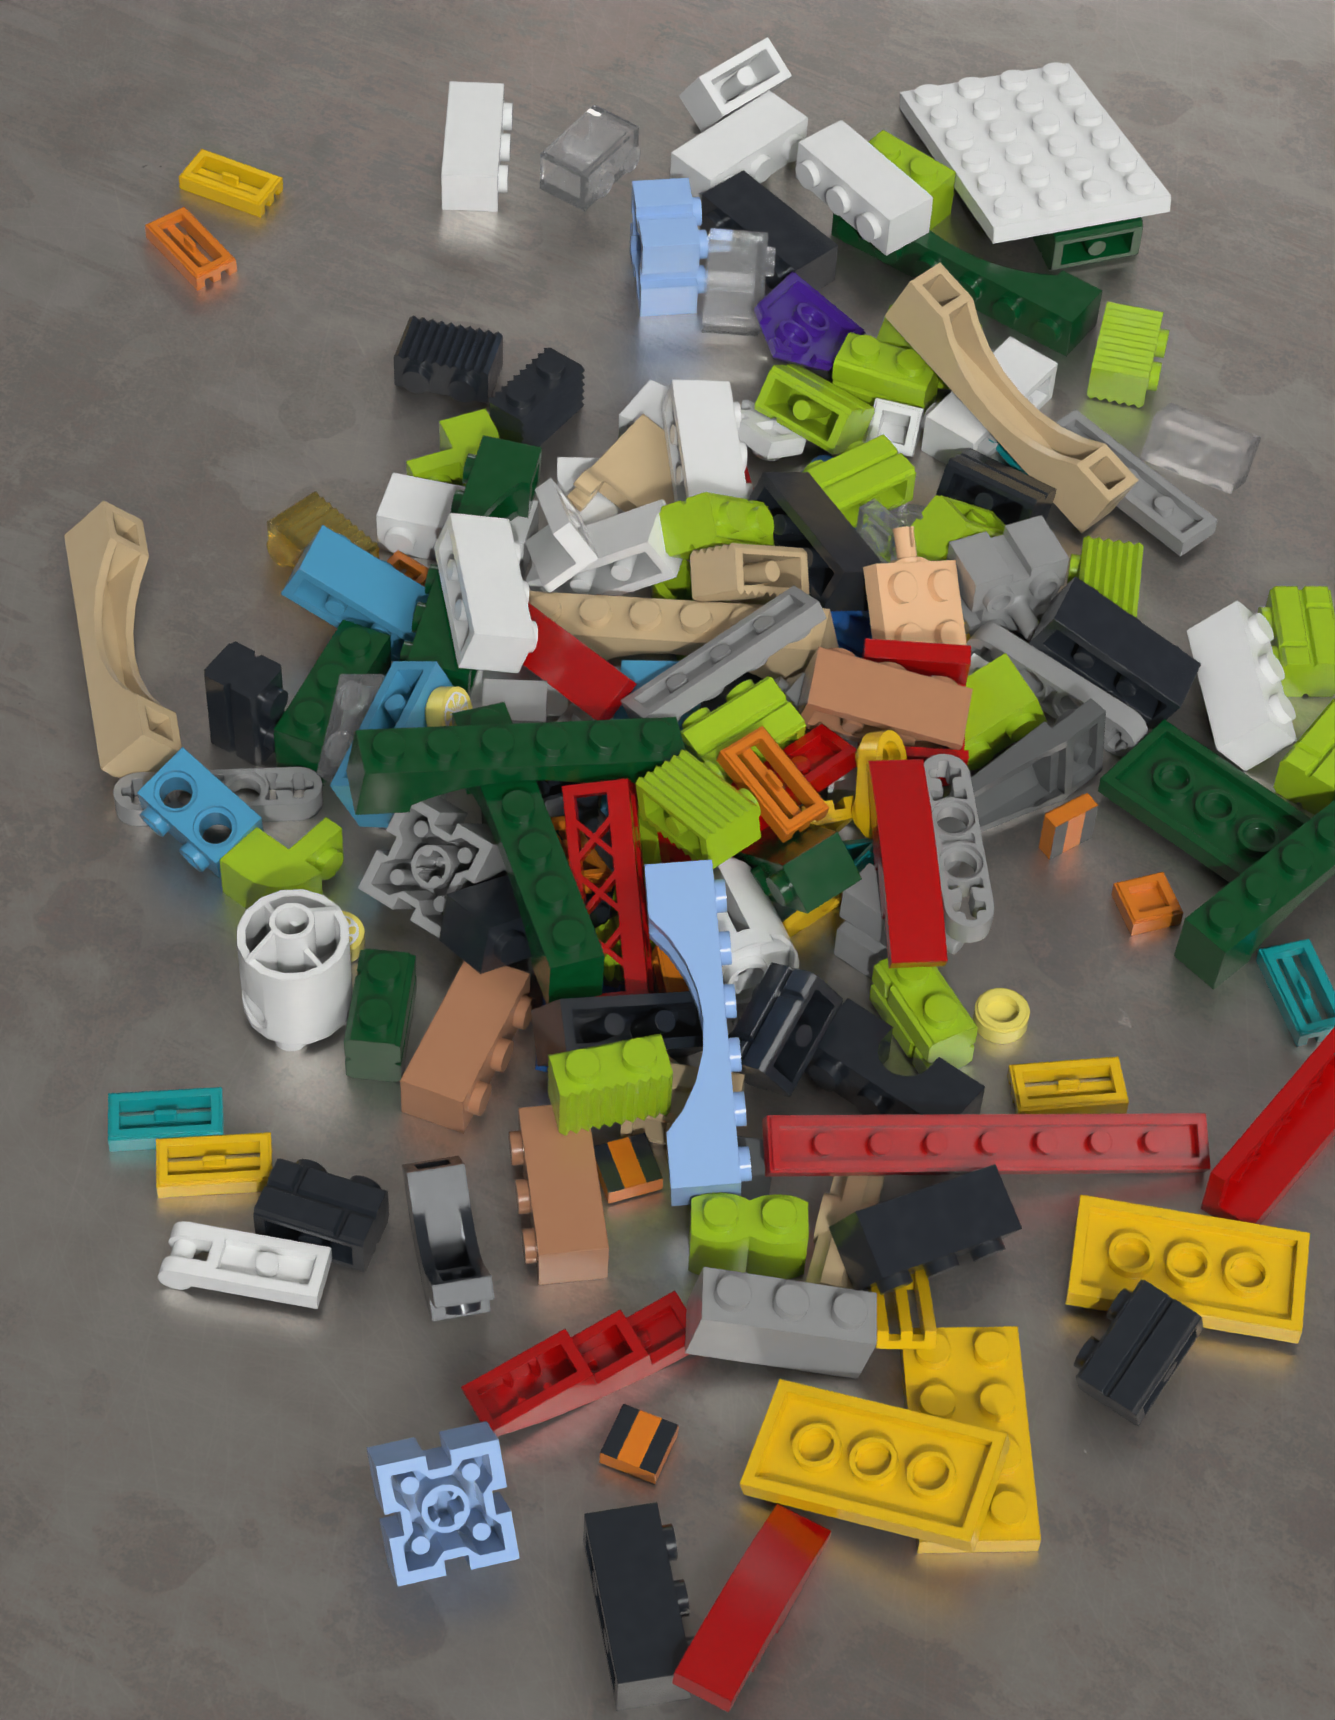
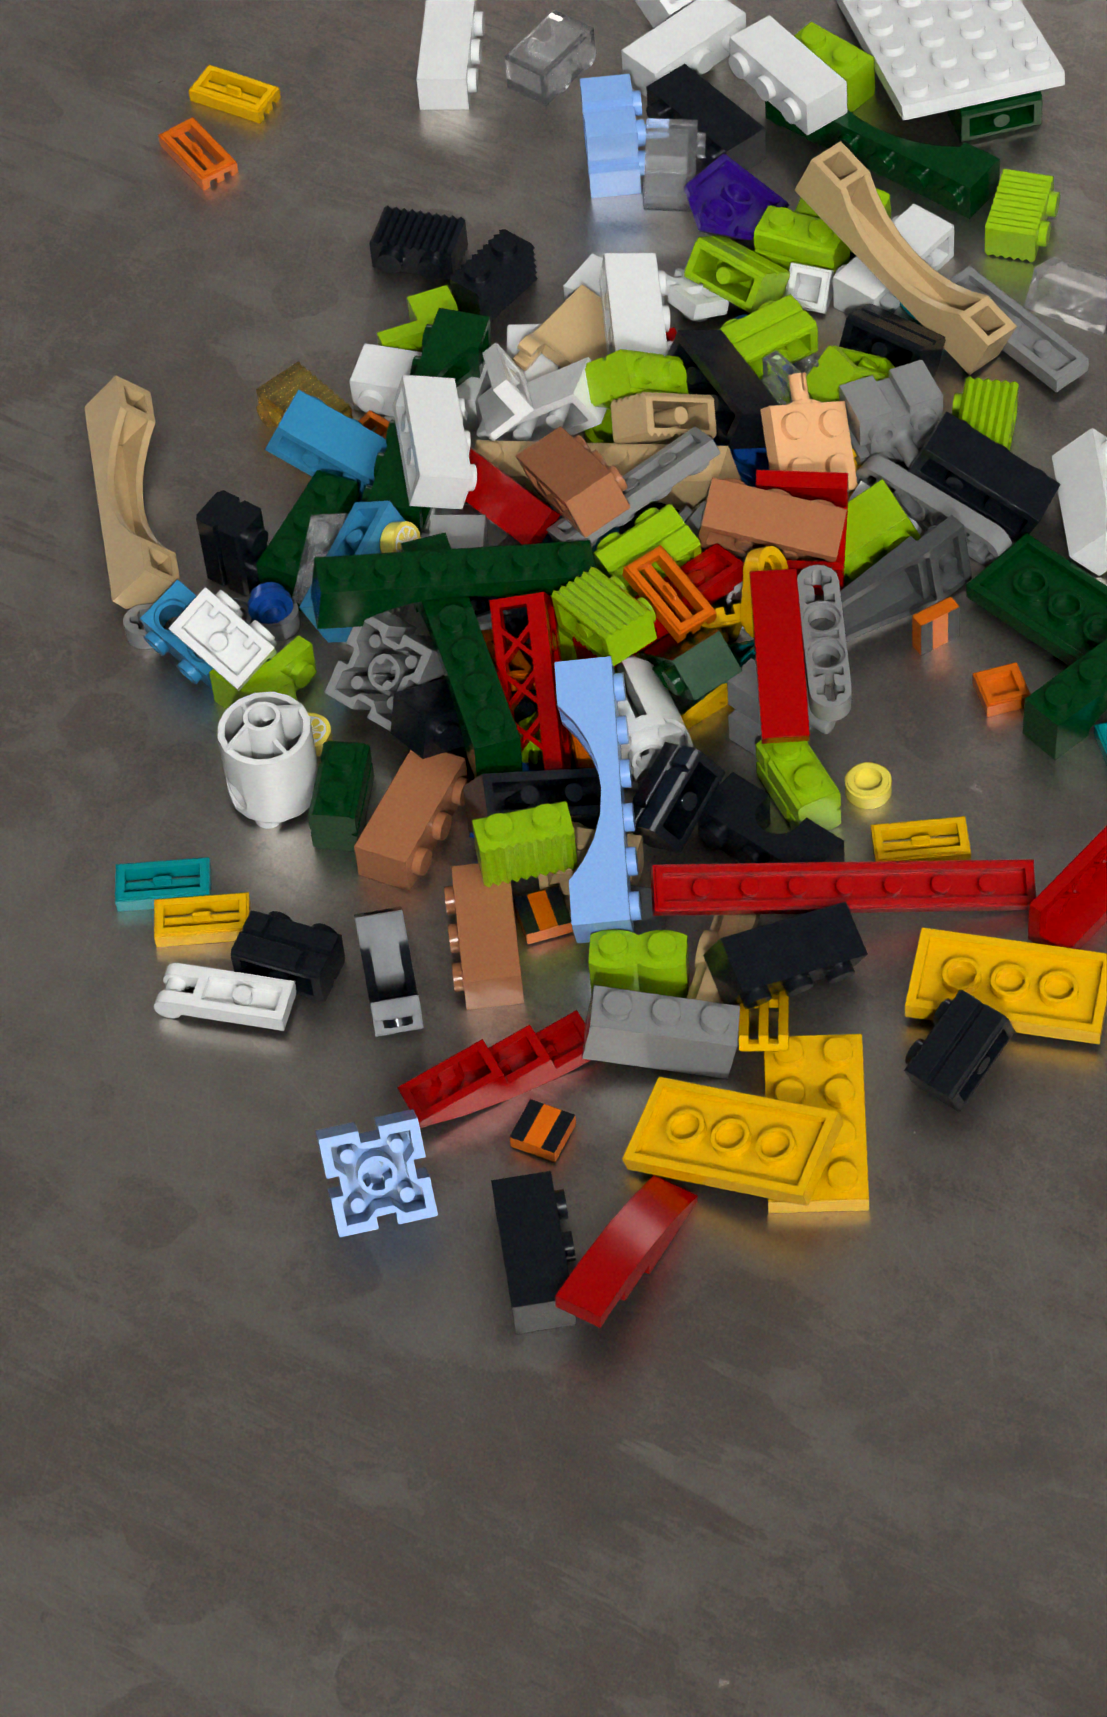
camera: 10 degrees right, 0 degrees up
none -> white bracket [168,587,278,691]
none -> blue plate [247,582,293,624]
none -> nougat brick [516,426,631,538]

